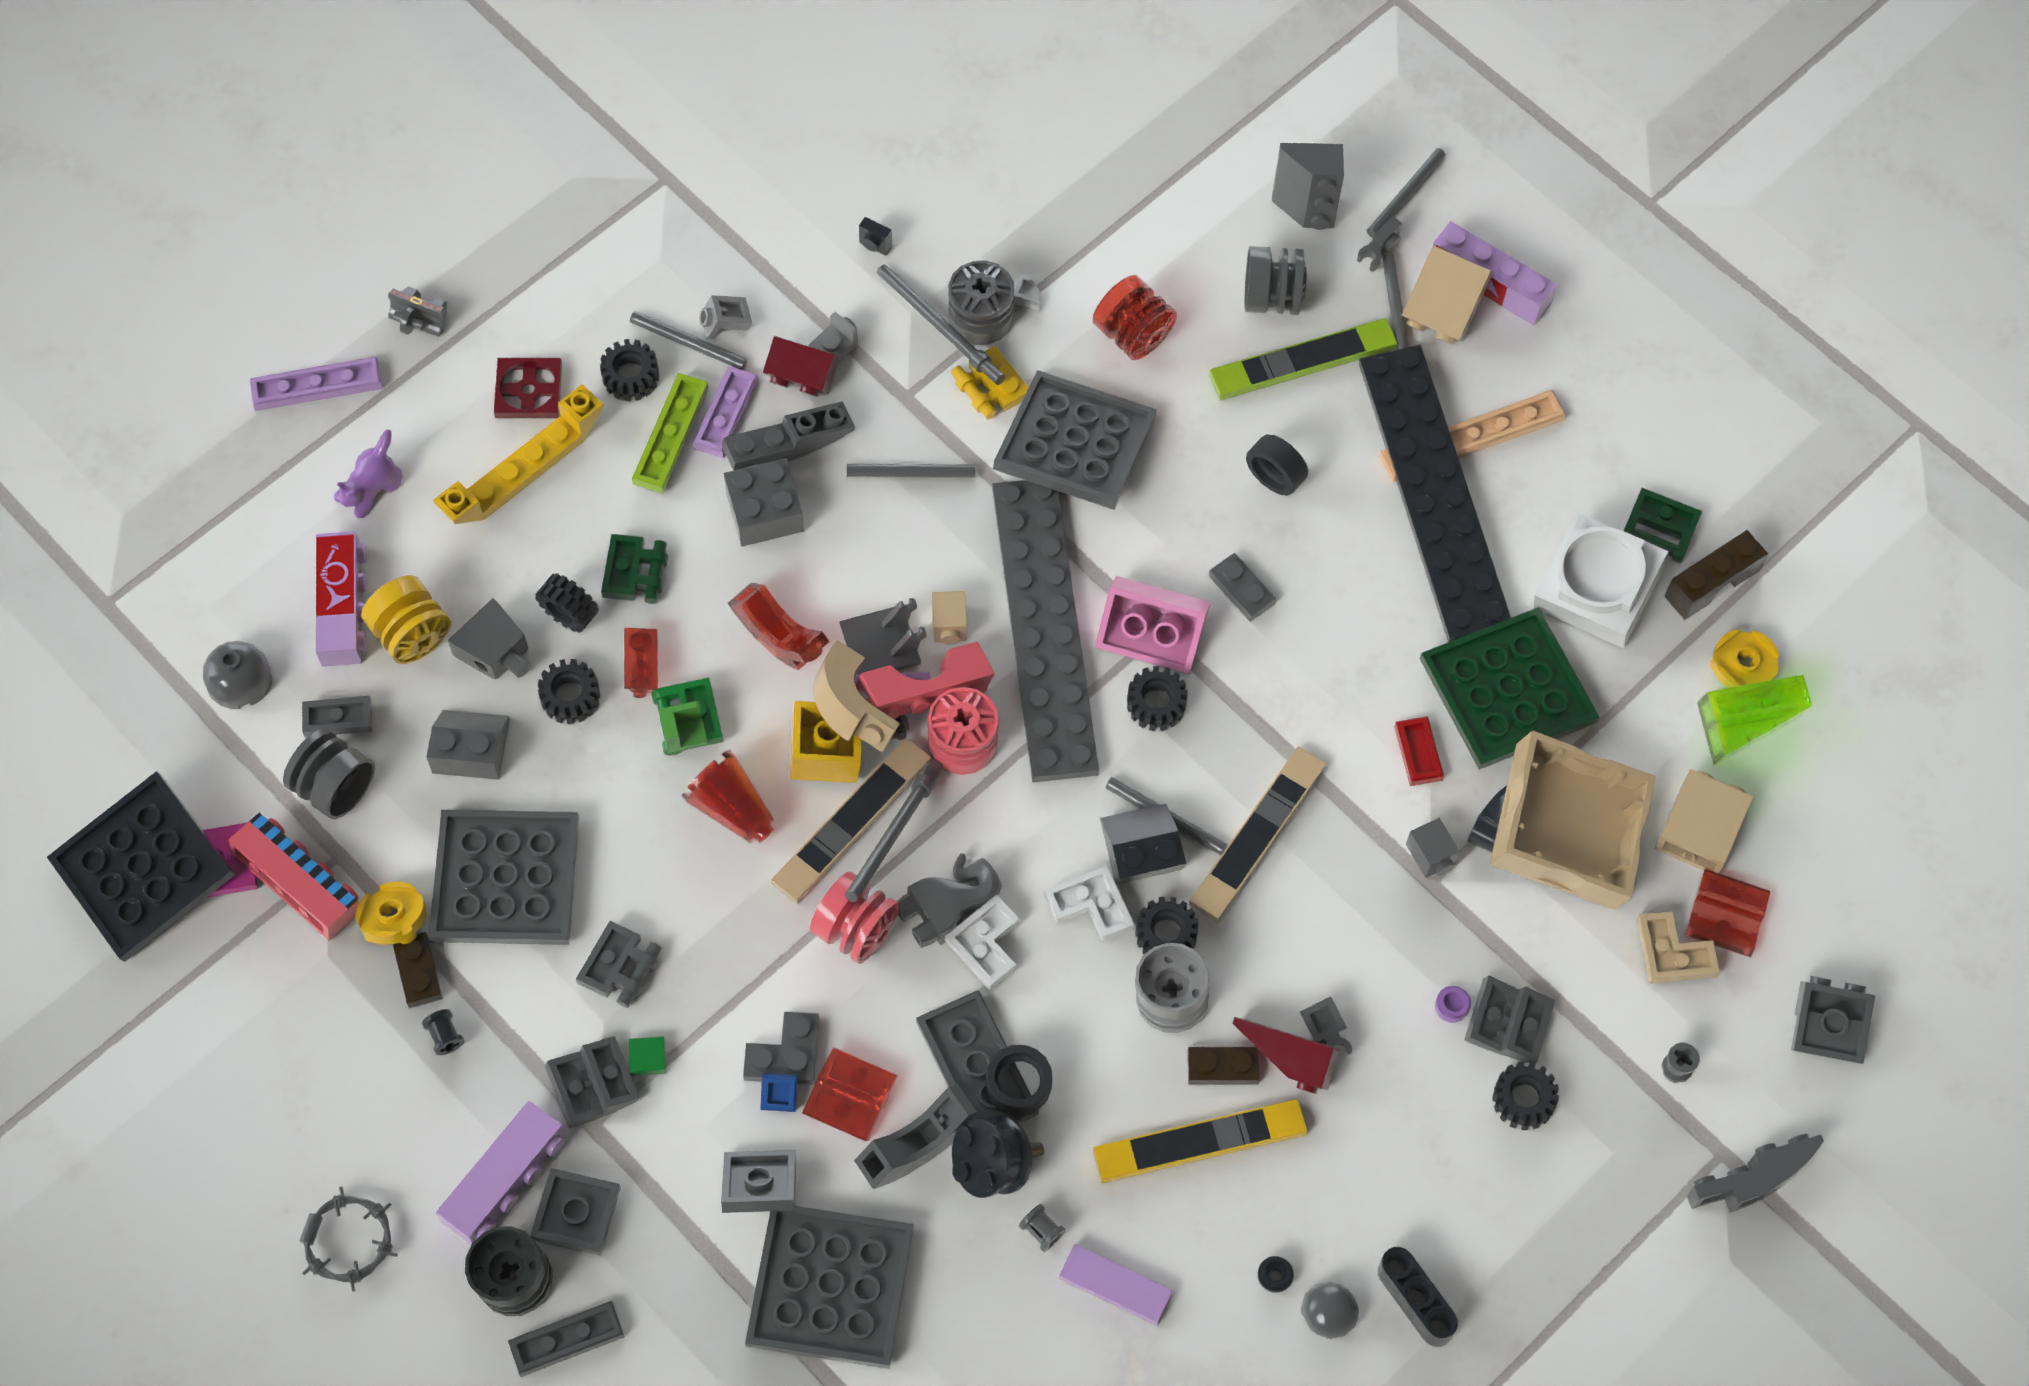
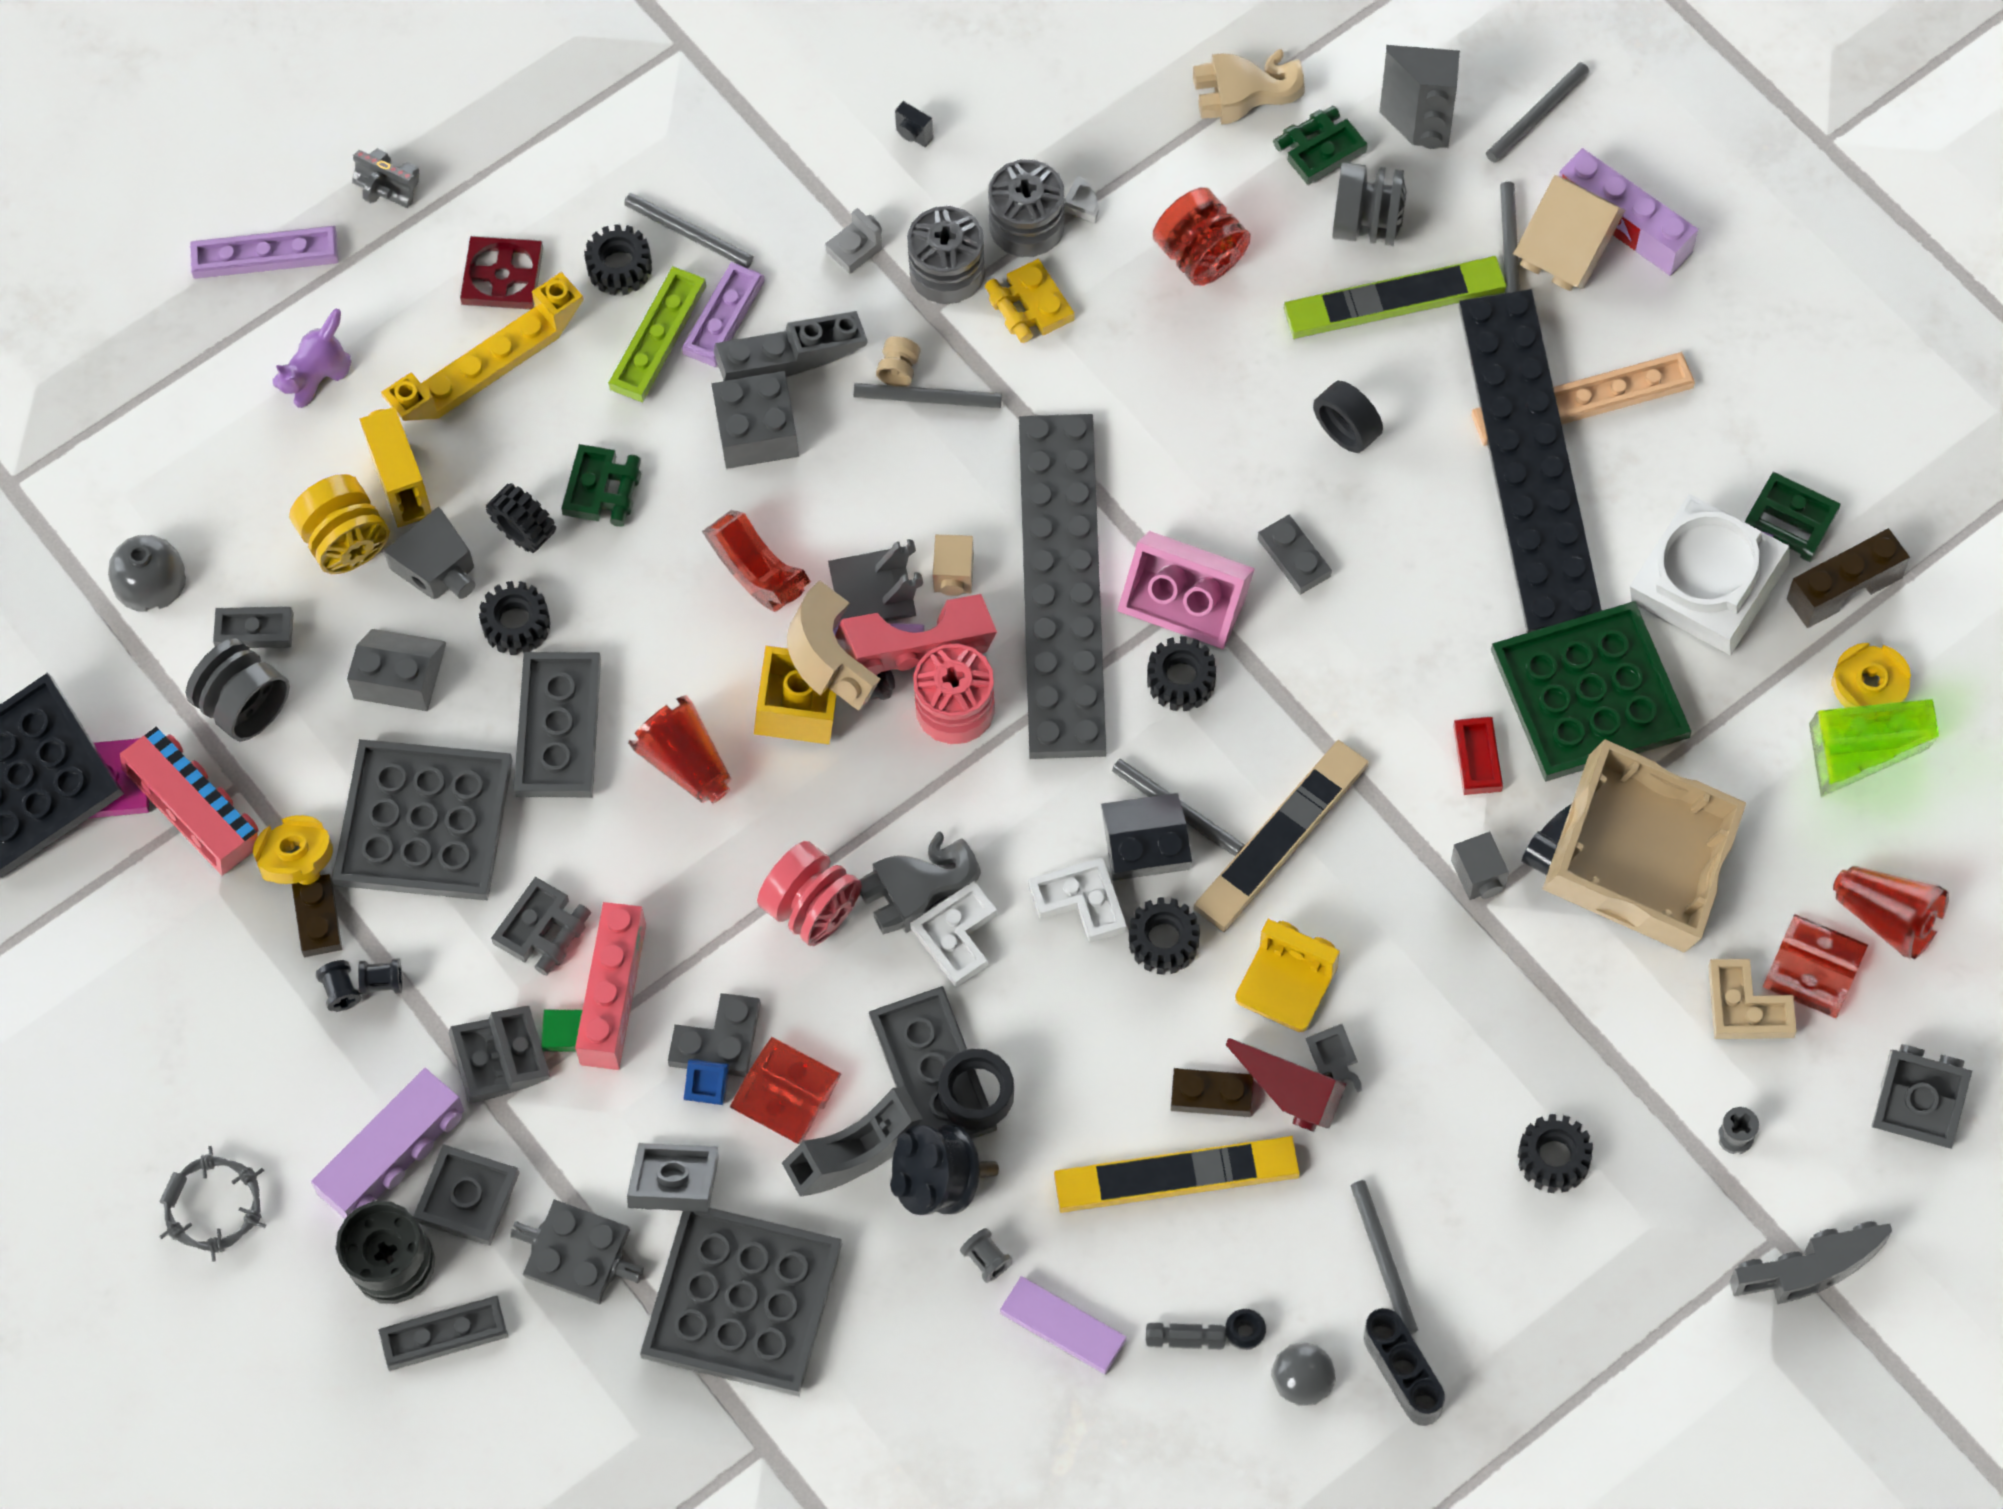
camera: 10 degrees right, 0 degrees up
brick [316,531,367,666] -> none
clear red hinge [624,627,658,698] -> none
green plate [651,677,723,756] -> none
bright green panel [659,701,707,753] -> none
light grey bracket [699,295,752,339] -> none
dark red brick [763,336,839,397] -> none
tile [771,738,931,904] -> none
dark grey bar [845,760,943,902] -> none
dark grey bar [877,264,1005,385] -> none
dark grey plate [993,370,1157,510] -> none
light grey wheel [1135,943,1209,1033] -> none
dark grey plate [1357,216,1402,272] -> none
medium lavender tile [1435,986,1471,1023] -> none
dark grey slope [1464,975,1555,1063] -> none
tan brick [1654,769,1753,876] -> none
none -> black bush [358,958,403,996]
none -> yellow brick [359,407,432,528]
none -> dark grey plate [510,1199,644,1305]
none -> dark grey plate [514,652,601,798]
none -> coral brick [575,902,646,1070]
none -> tan wheel [876,336,921,387]
none -> flat silver wheel [907,206,985,304]
none -> dark grey axle [1145,1322,1226,1350]
none -> tan hips [1193,49,1305,125]
none -> yellow bracket [1235,919,1340,1032]
none -> dark green plate [1273,105,1368,185]
none -> dark grey bar [1350,1180,1418,1334]
none -> clear red cone [1833,866,1949,959]

